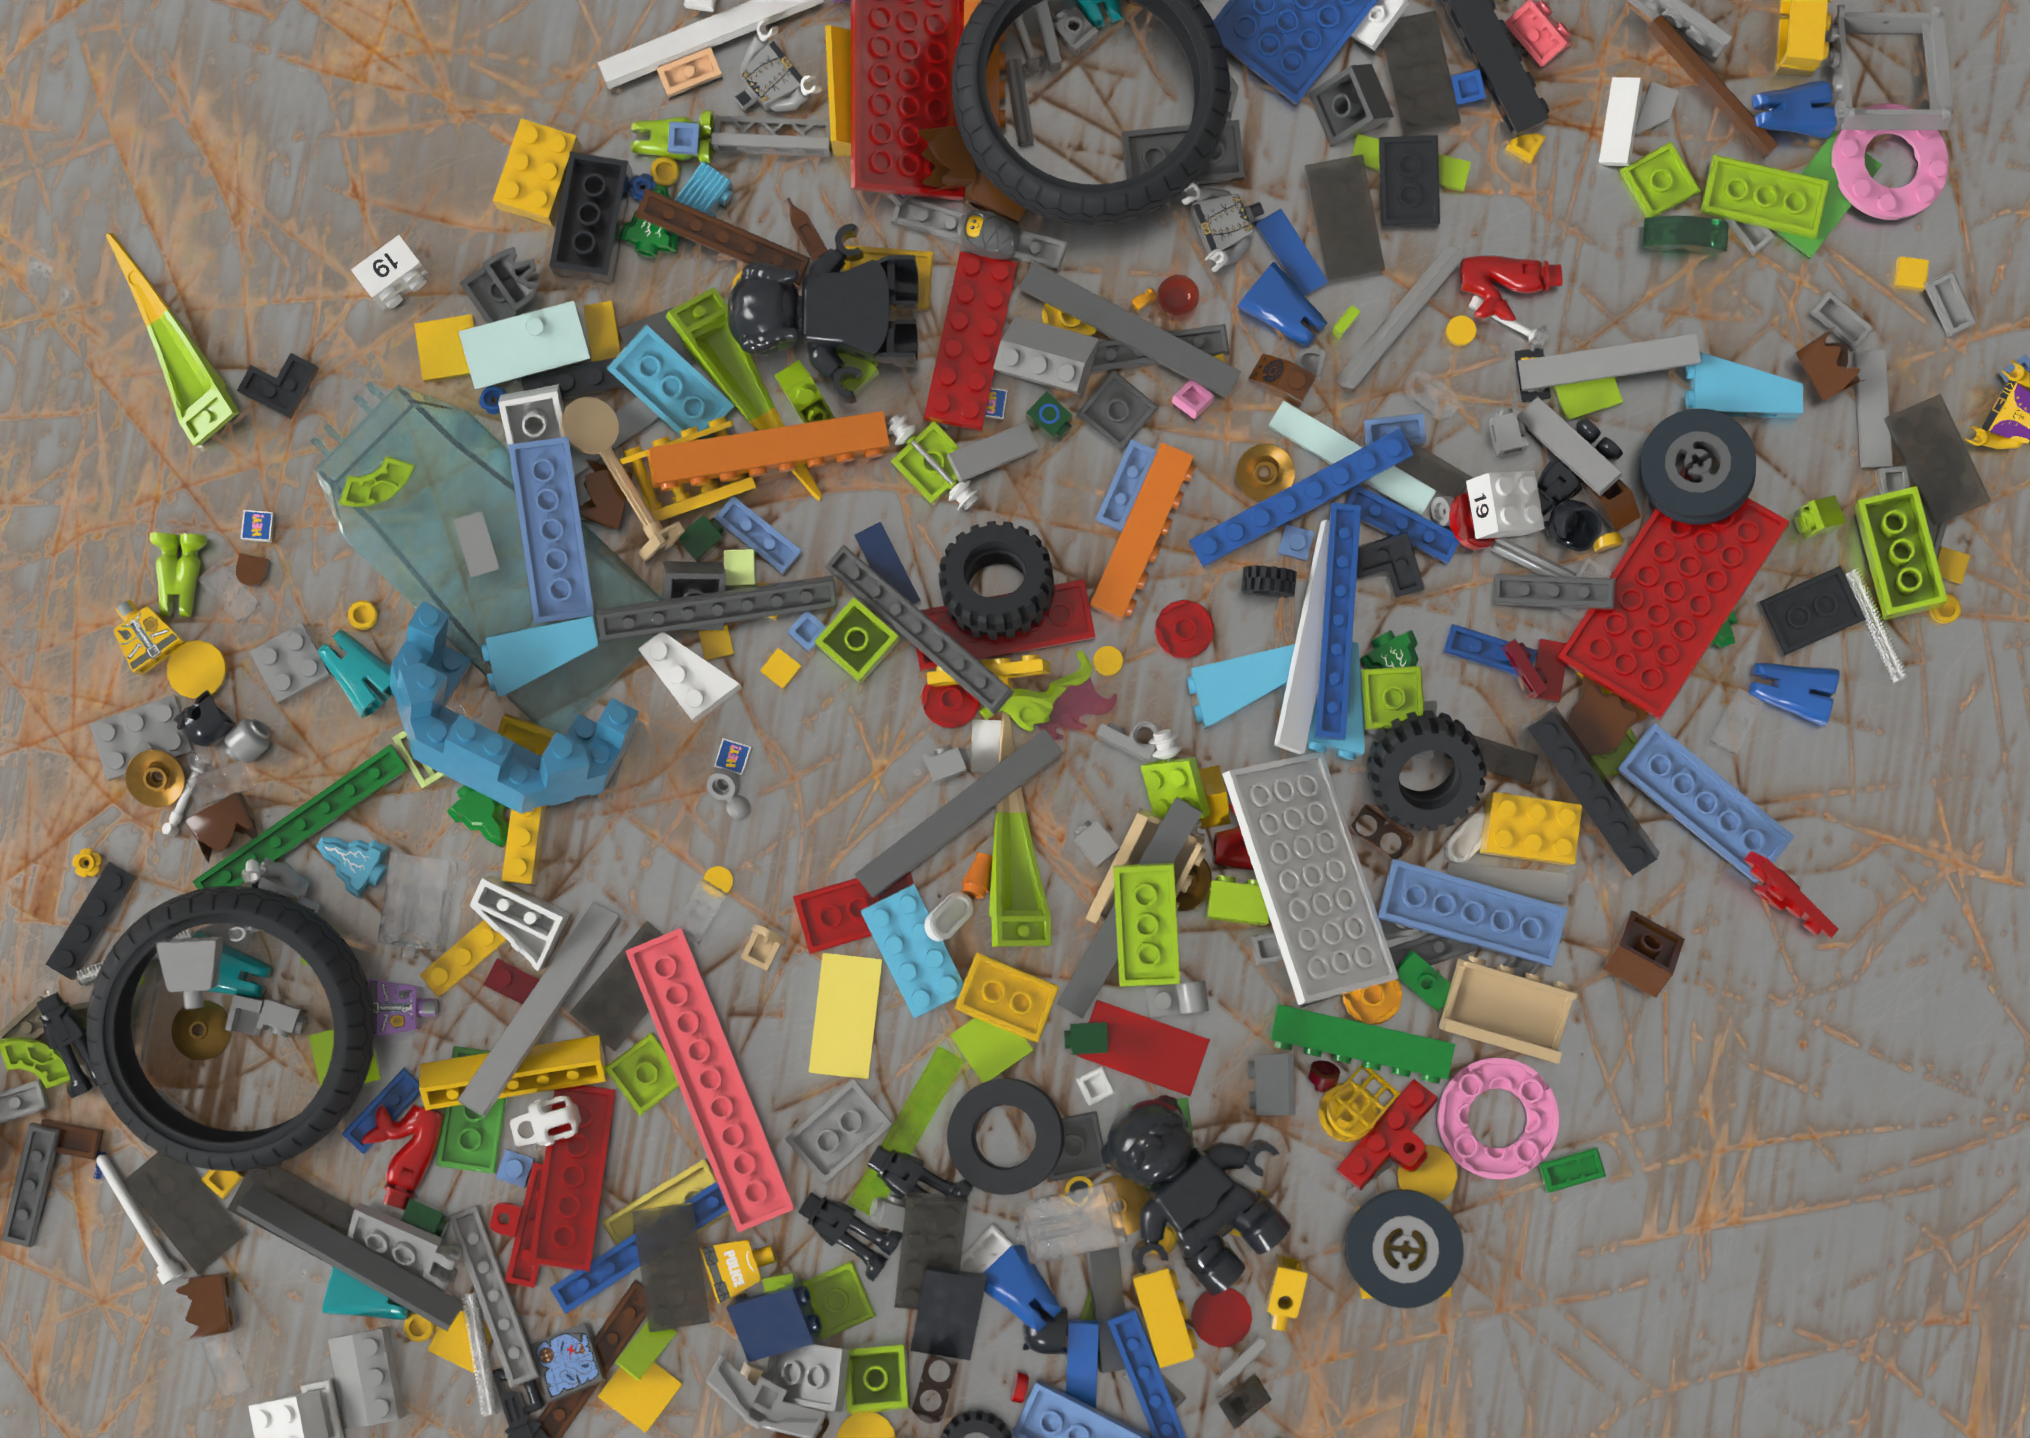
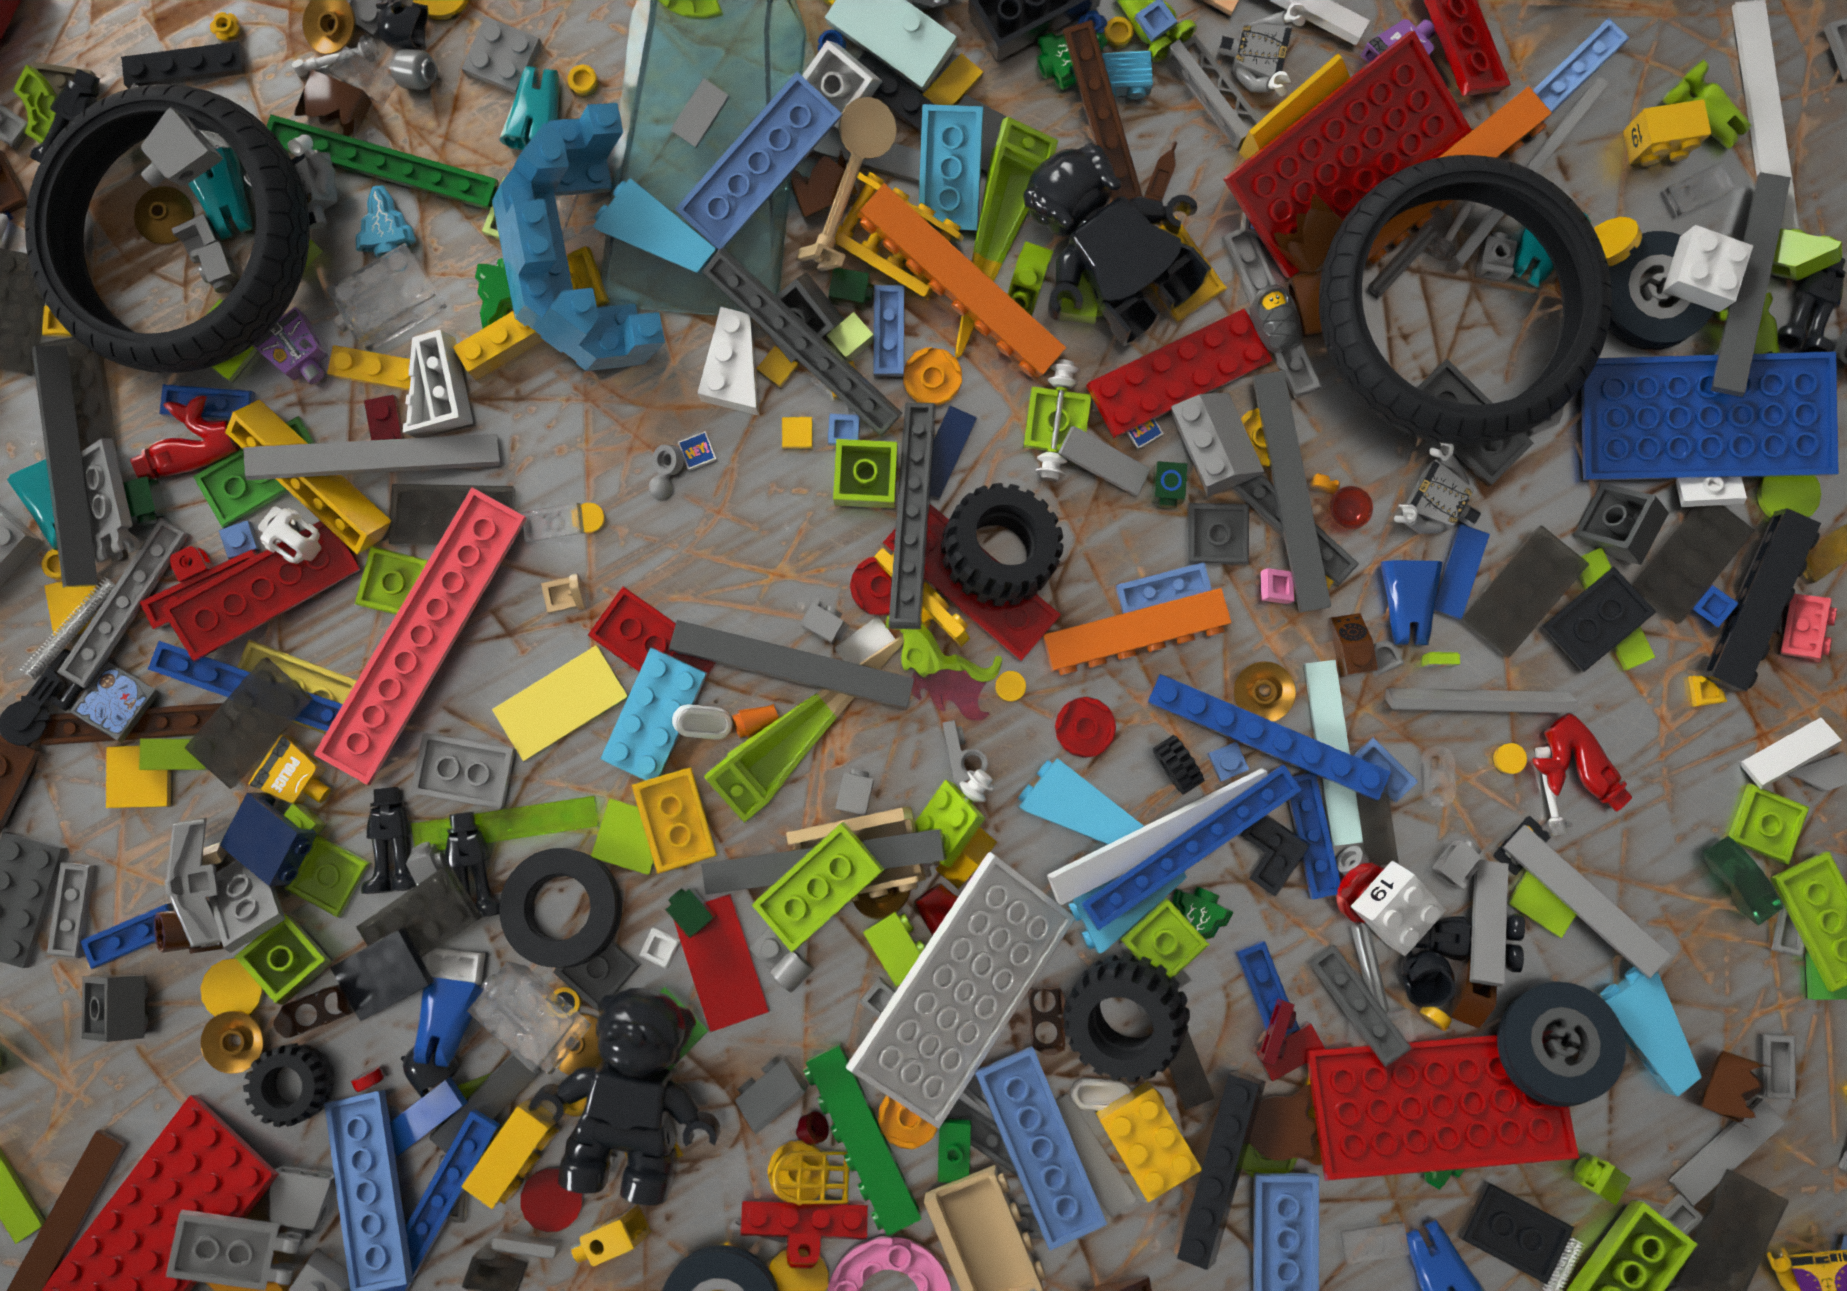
camera: 50 degrees right, 0 degrees up
none -> light orange tile [903,347,962,407]

